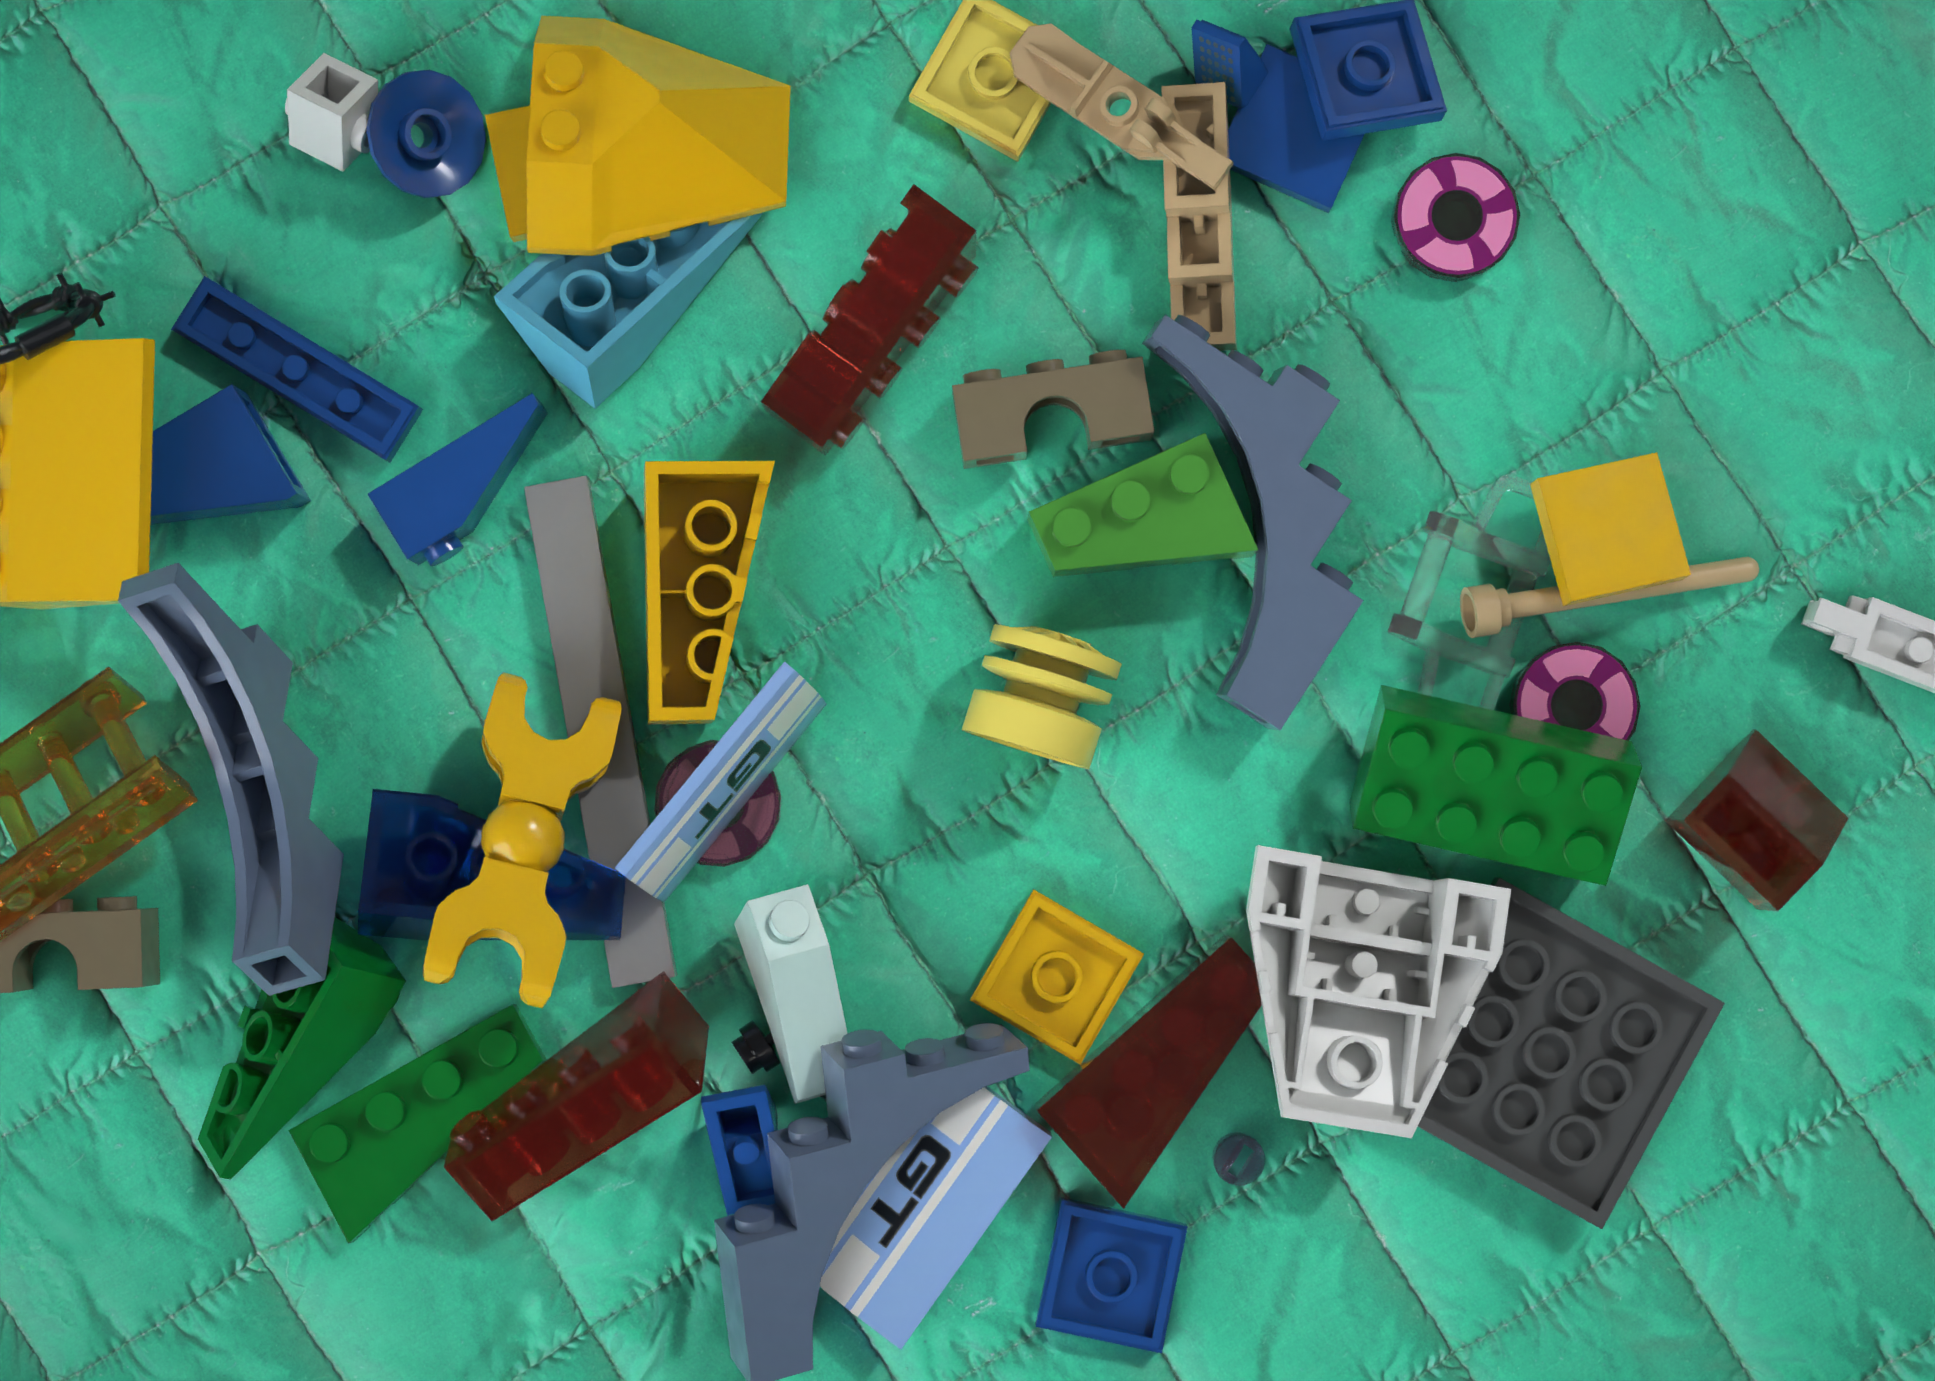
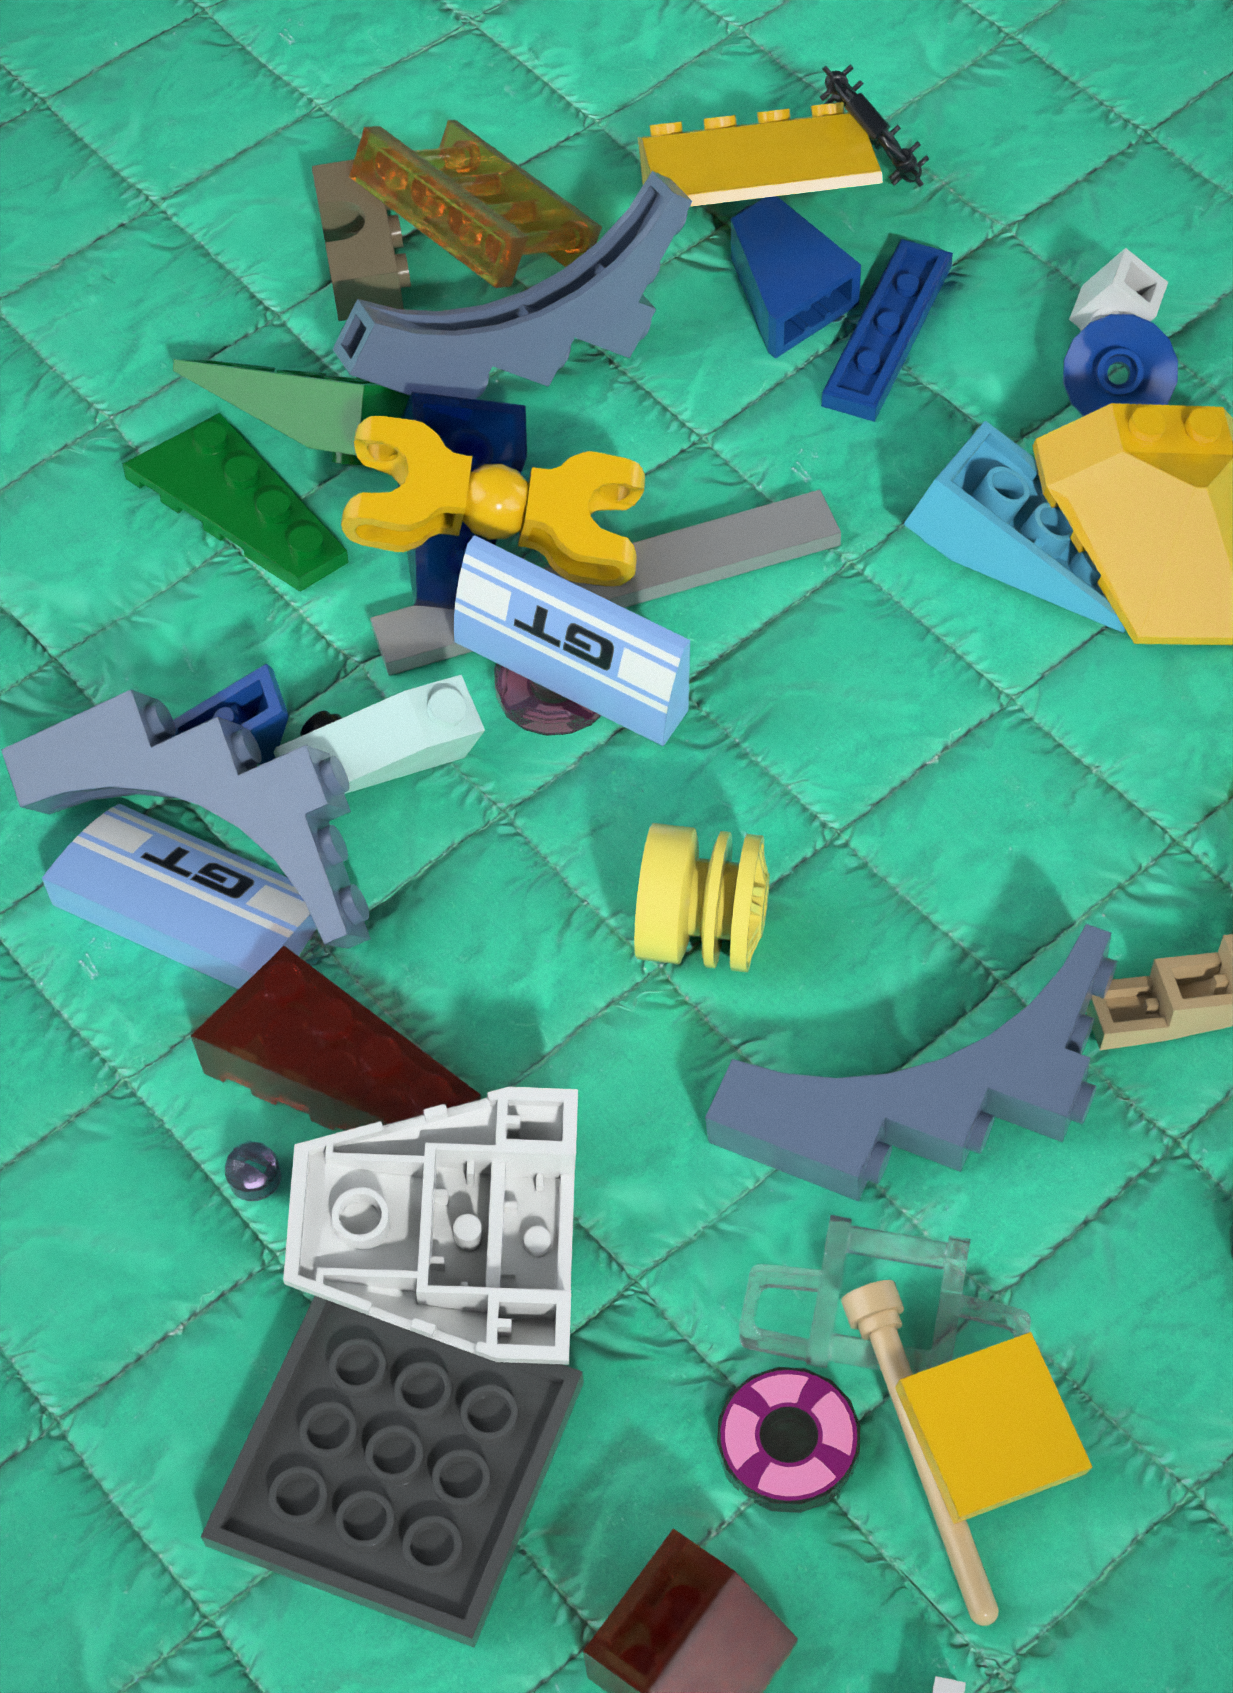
camera: 85 degrees right, 30 degrees down
blue slope [368,393,548,567] -> none
clear red wedge [444,971,709,1221] -> none
yellow wedge [644,461,775,725] -> none
clear red wedge [761,184,979,456] -> none
dark tan arch [952,350,1154,469] -> none
yellow tile [970,889,1144,1065] -> none
bright green wedge [1027,433,1258,577] -> none
blue tile [1035,1197,1188,1353] -> none
green brick [1349,685,1642,886] -> none

